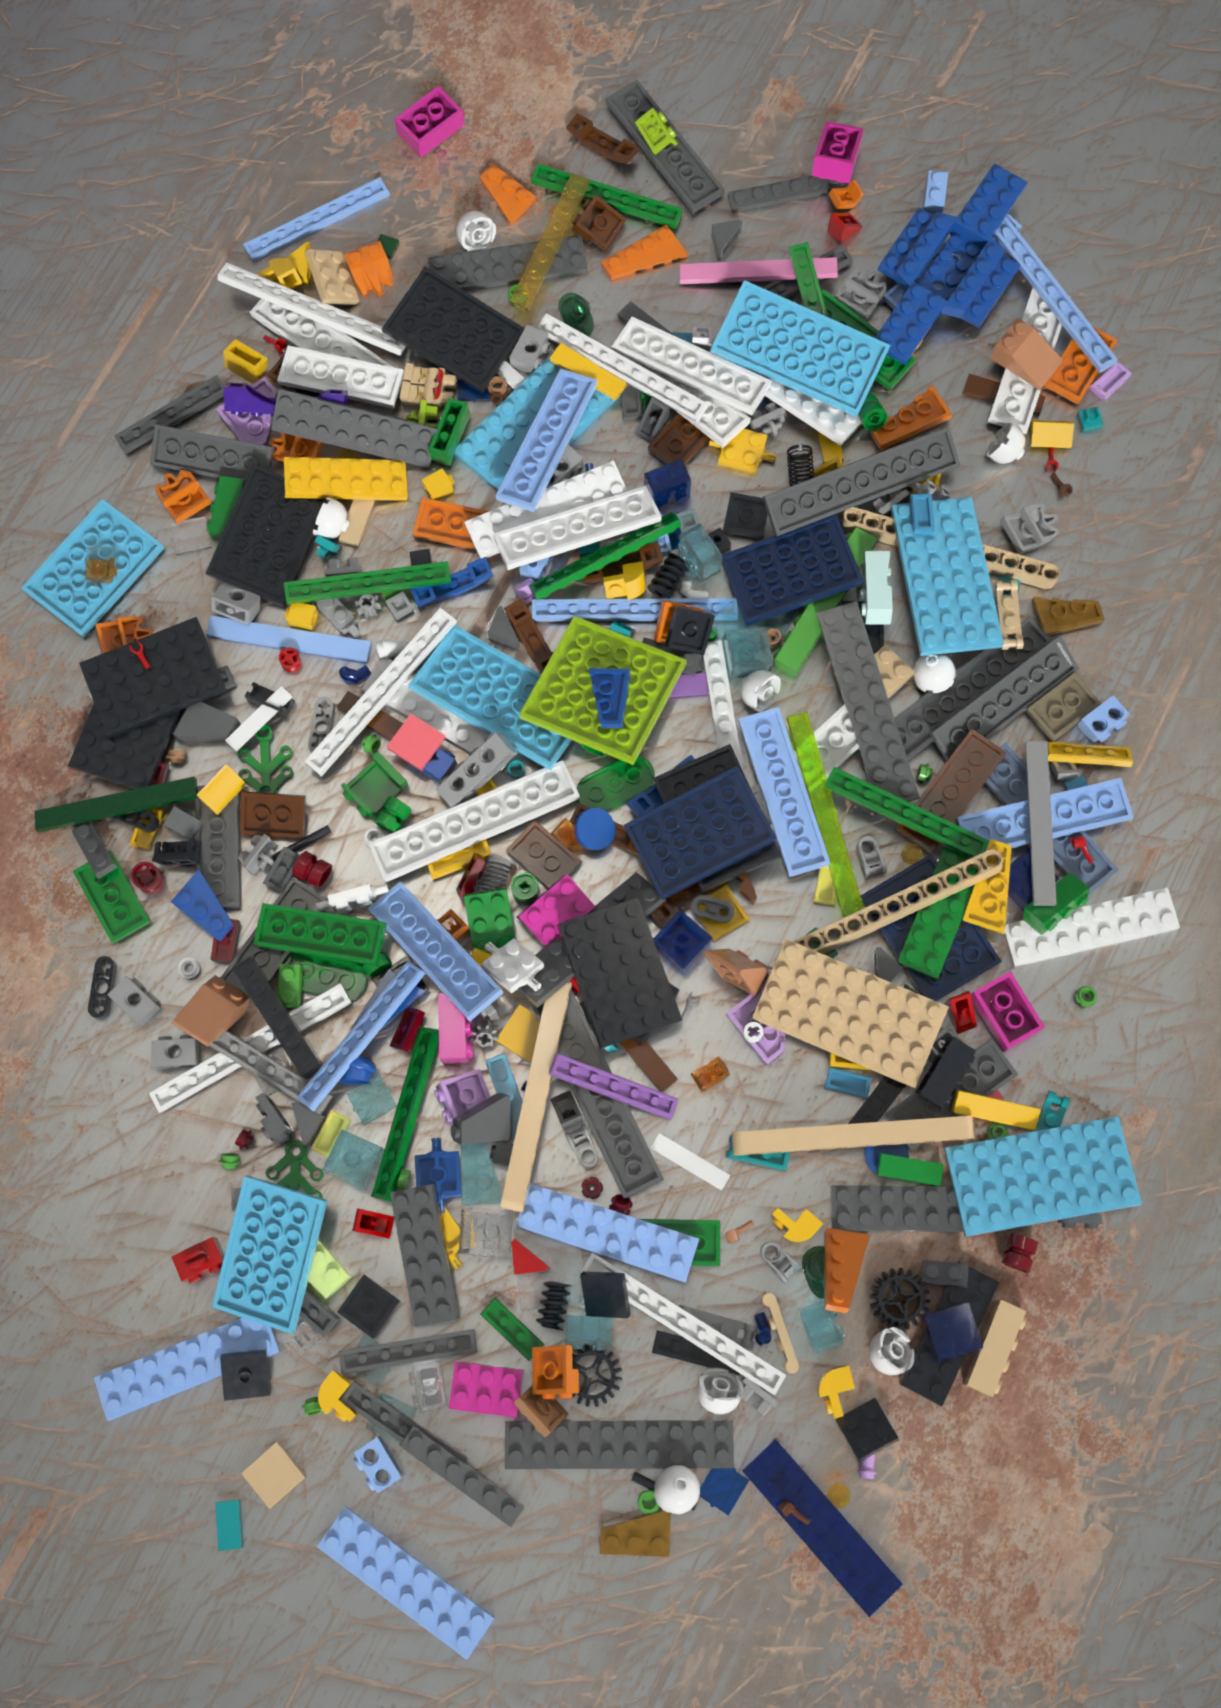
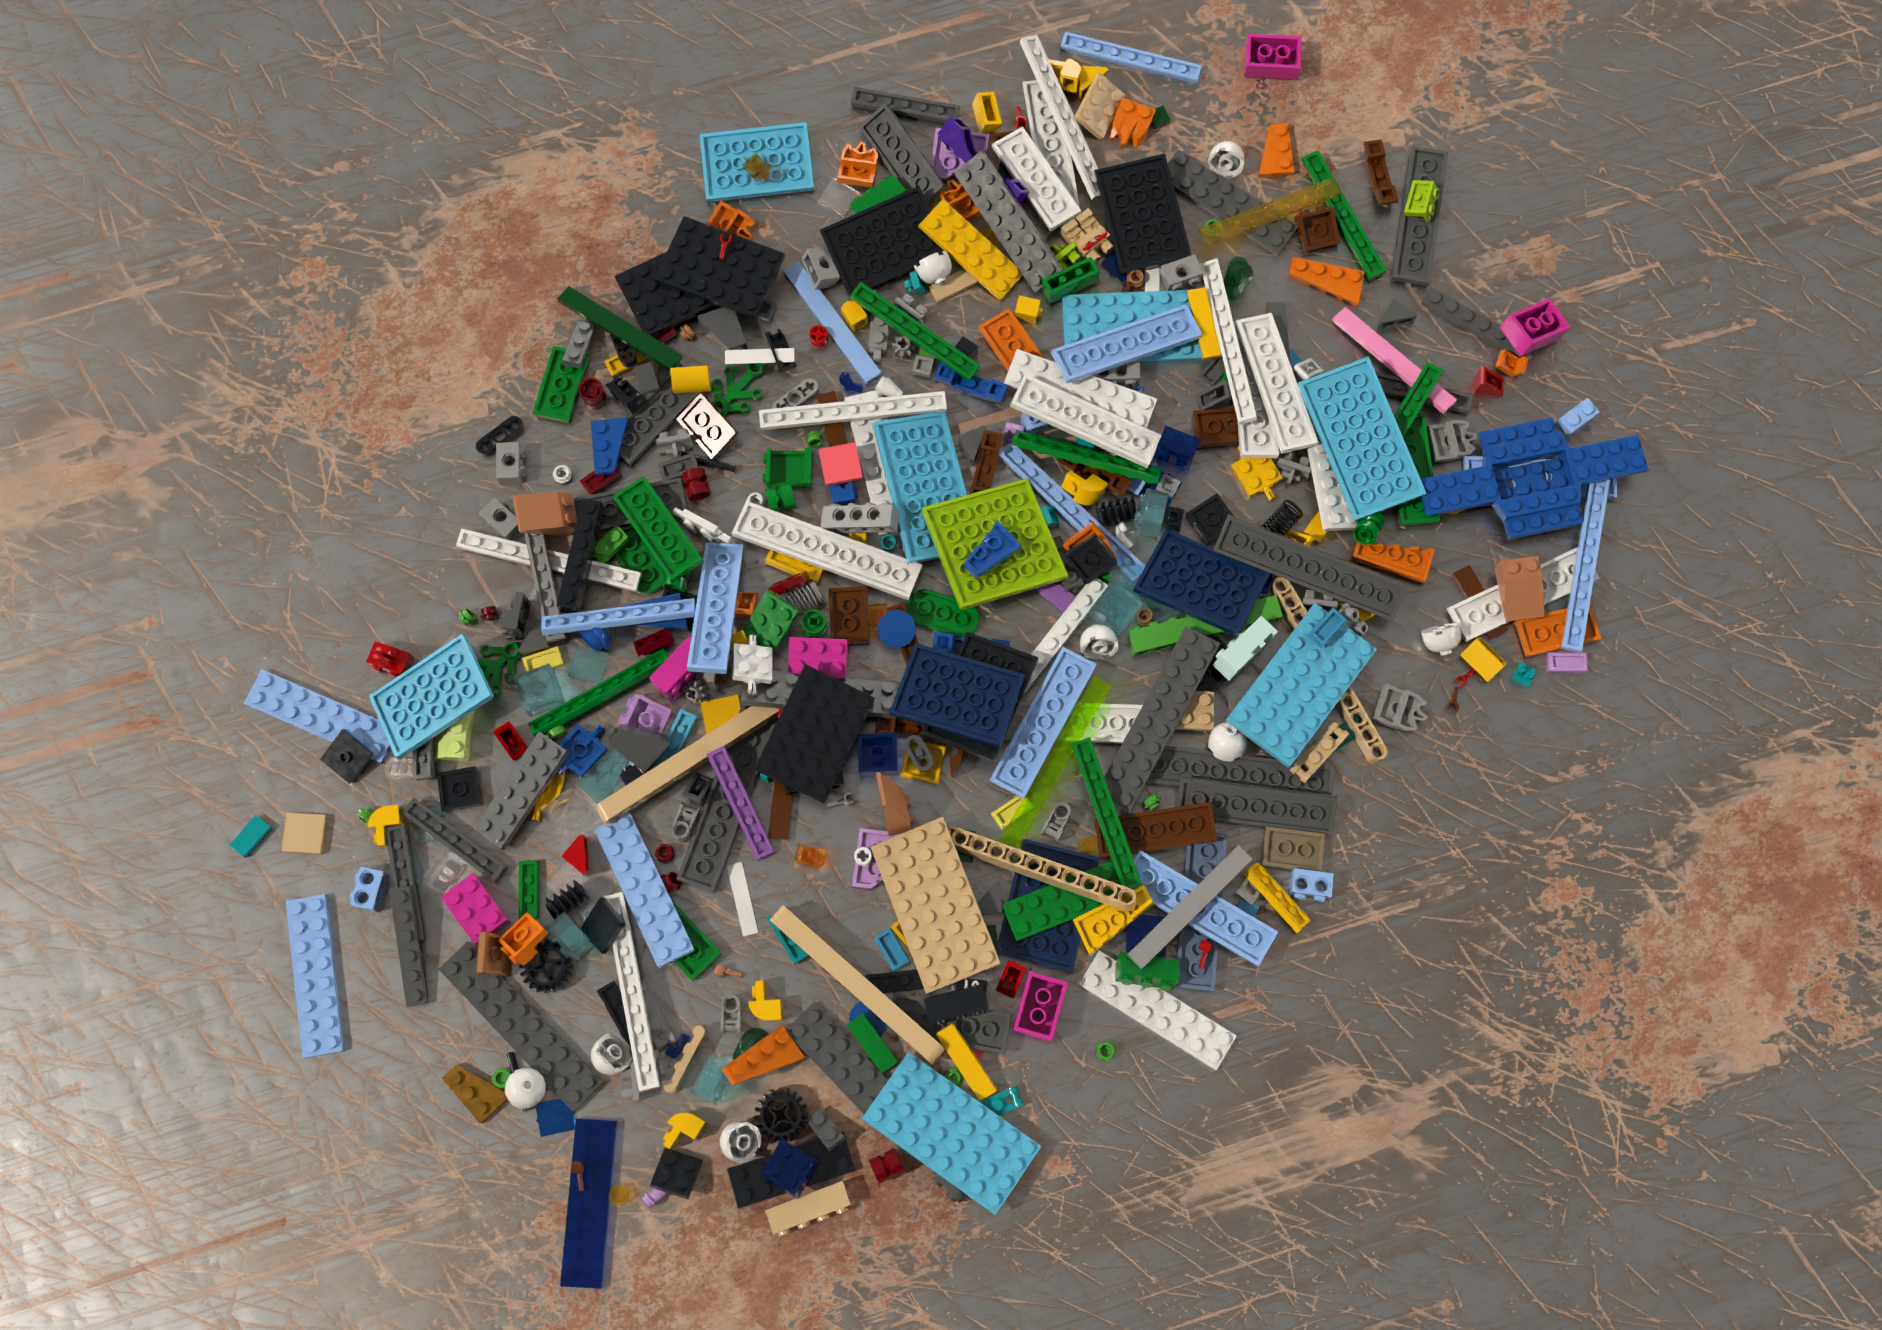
camera: 45 degrees right, 0 degrees up
pearl gold wing [1032,597,1105,636] -> none

